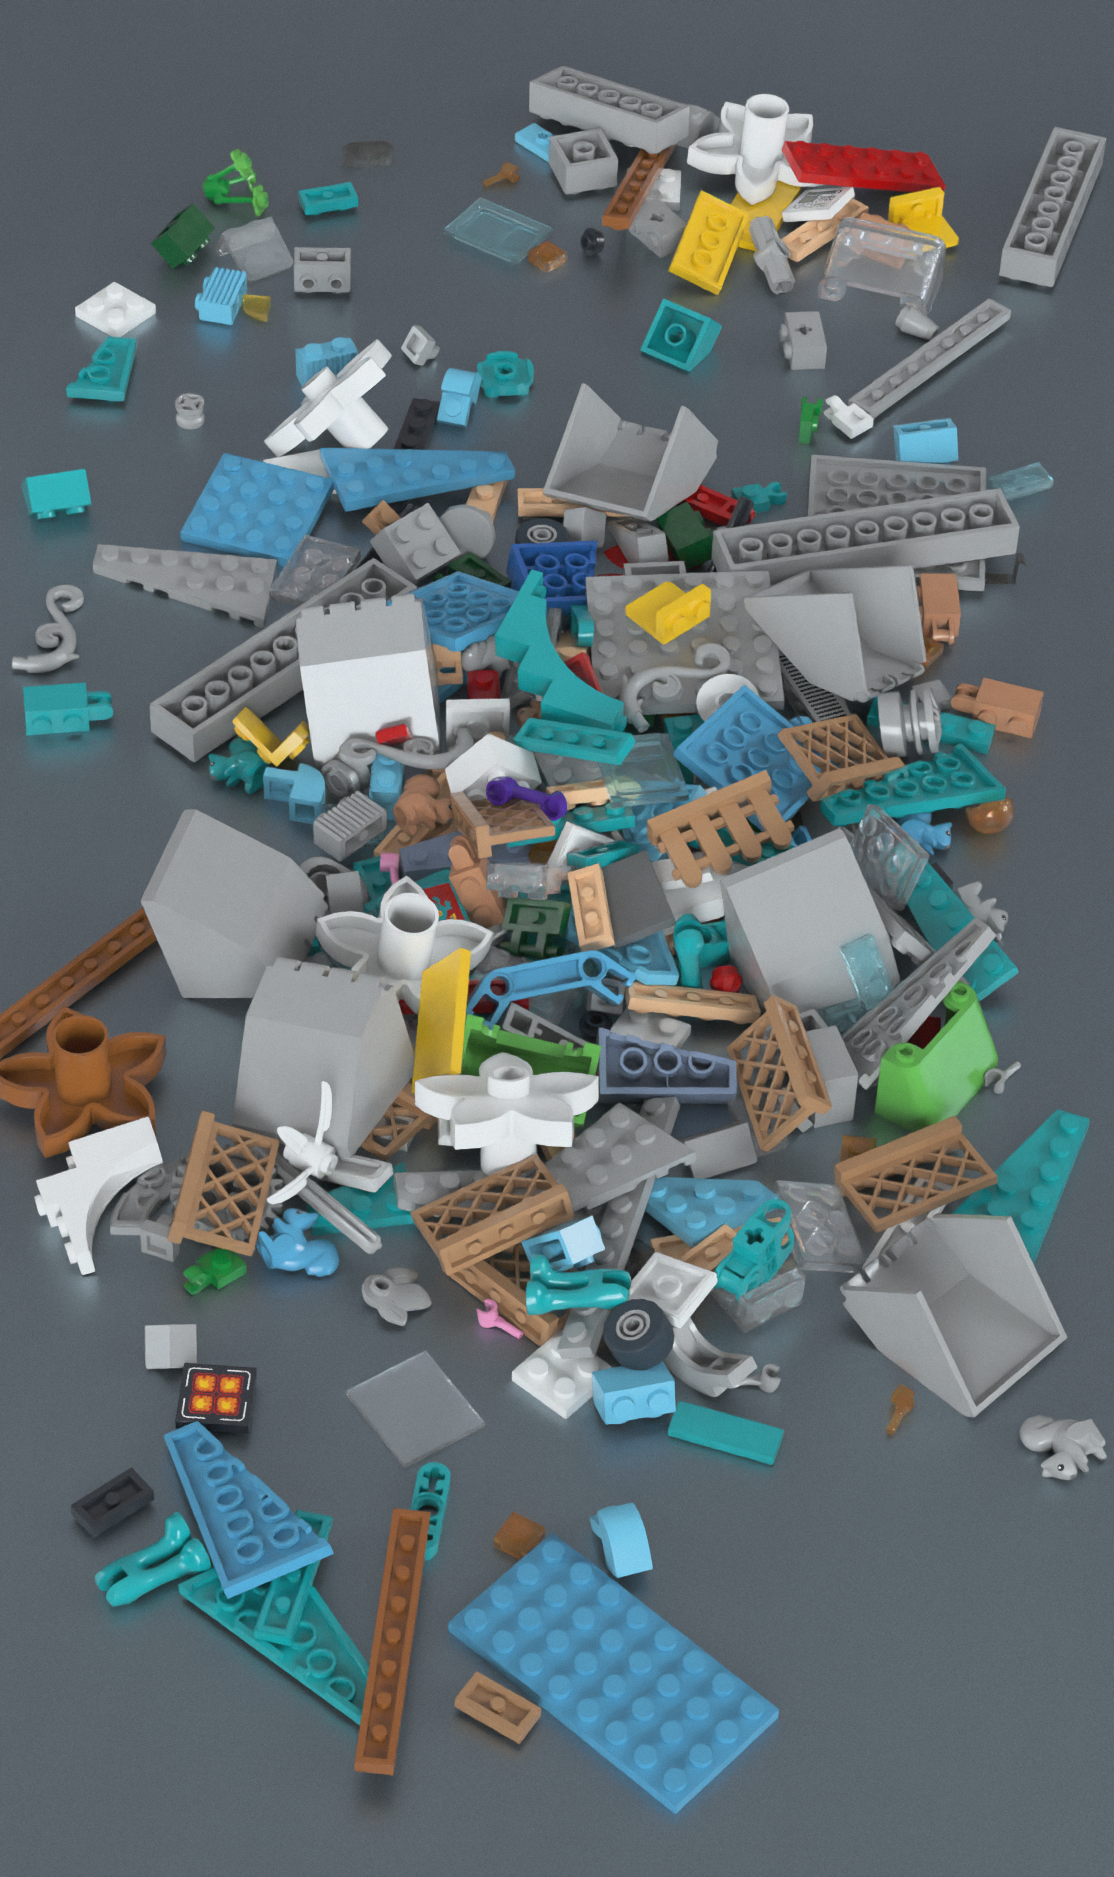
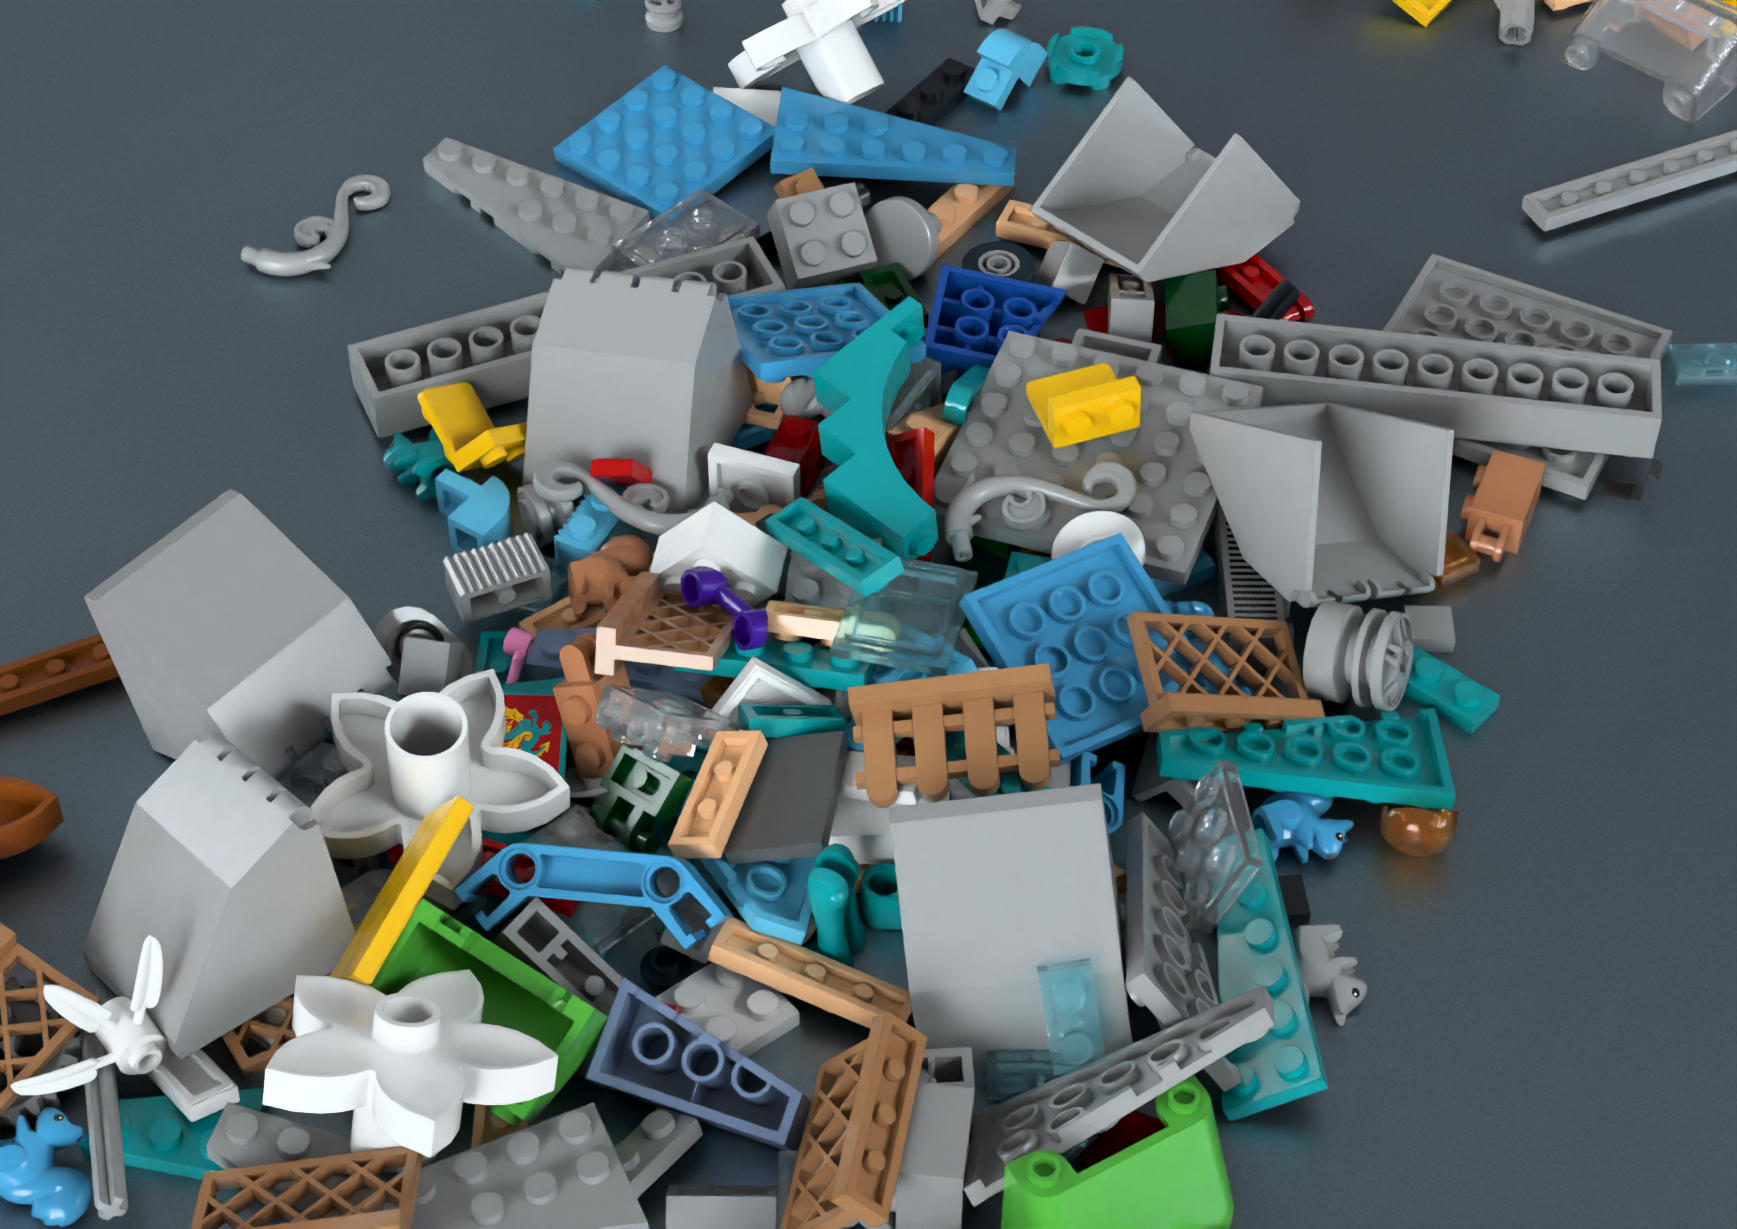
camera: 25 degrees right, 0 degrees up
teal slope [21,469,91,520] -> none
teal brick [23,682,113,735] -> none
teal slope [640,298,722,372] -> none
red plate [709,966,743,993] -> none
teal plate [731,482,787,513] -> none
light grey brick [779,311,827,370] -> none
green plate [798,396,823,444] -> none
white plate [824,395,874,439] -> none
medium azure brick [893,418,958,465] -> none
light grey cone [895,306,939,341] -> none
nougat brick [951,678,1044,739] -> none

